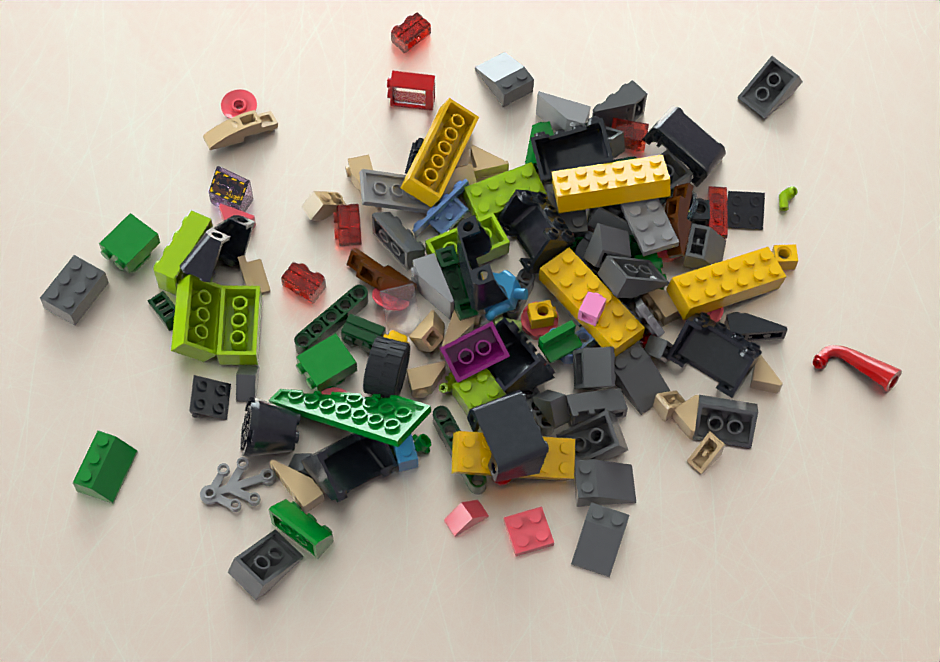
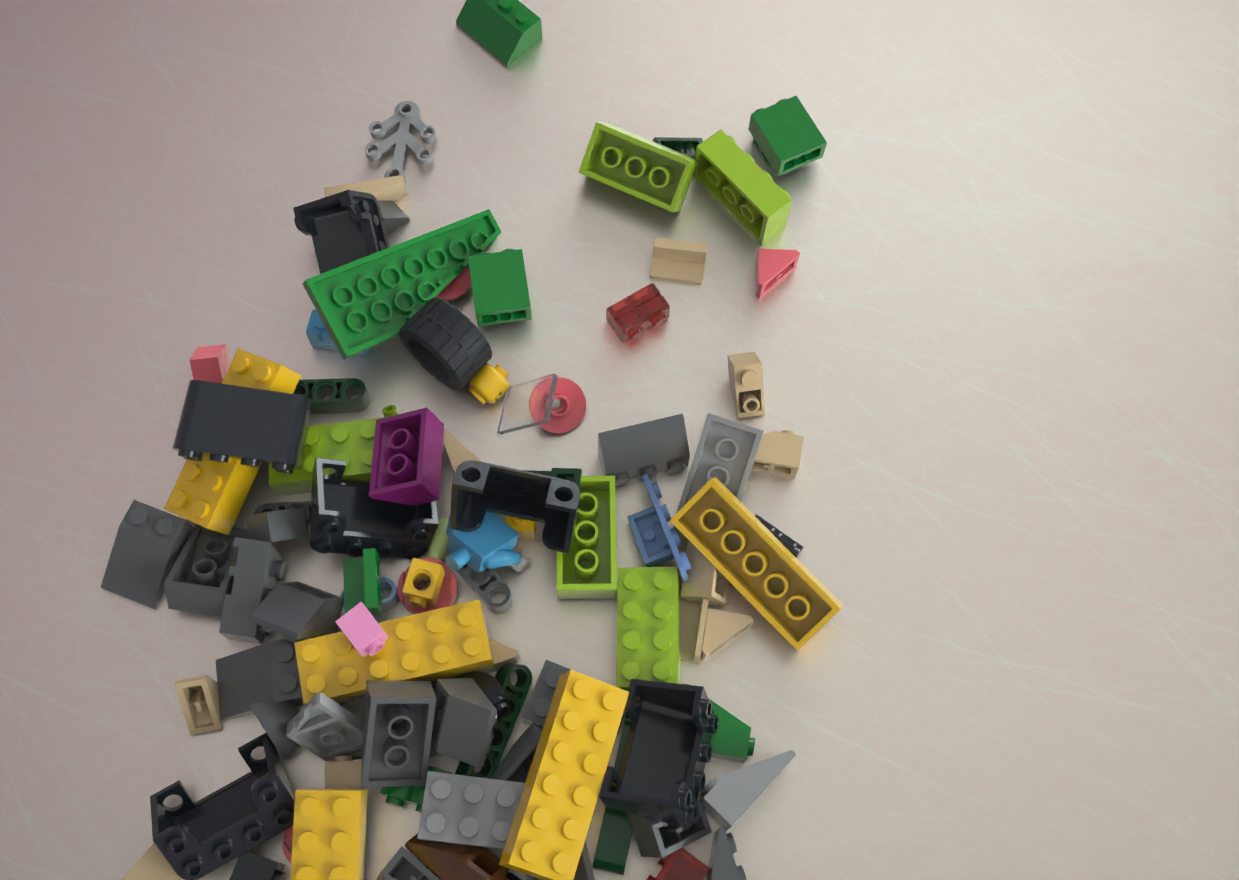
camera: 115 degrees right, 5 degrees up
dark grey brick [40,255,109,326] -> none
black windscreen [180,215,255,283] -> none
black hinge [189,375,231,420] -> none
tan slope [203,110,278,150] -> none
slope [208,166,254,212] -> none
lime brick [217,285,262,365] -> none
coral dish [221,89,257,119] -> none
dark grey slope [228,529,304,600] -> none
dark grey slope [236,365,260,402] -> none
black cone [240,397,300,457] -> none
green slope [268,499,334,559] -> none
dark green beam [294,284,369,354] -> none
clear red brick [333,204,362,246] -> none
dark green brick [341,313,386,352] -> none
reddish brown slope [346,248,417,301] -> none
red window [387,70,435,111] -> none
clear red brick [391,12,431,53] -> none
tan slope [407,361,446,398] -> none
tan slope [408,310,445,352] -> none
light grey slope [411,253,454,320] -> none
green plate [412,434,431,454] -> none
dark grey slope [475,52,534,107] -> none
black windscreen [497,189,575,274] -> none
coral plate [503,506,554,556] -> none
dark grey slope [571,502,630,577] -> none
tan slope [672,395,699,439] -> none
tan slope [687,432,725,474] -> none
dark grey slope [693,395,758,448] -> none

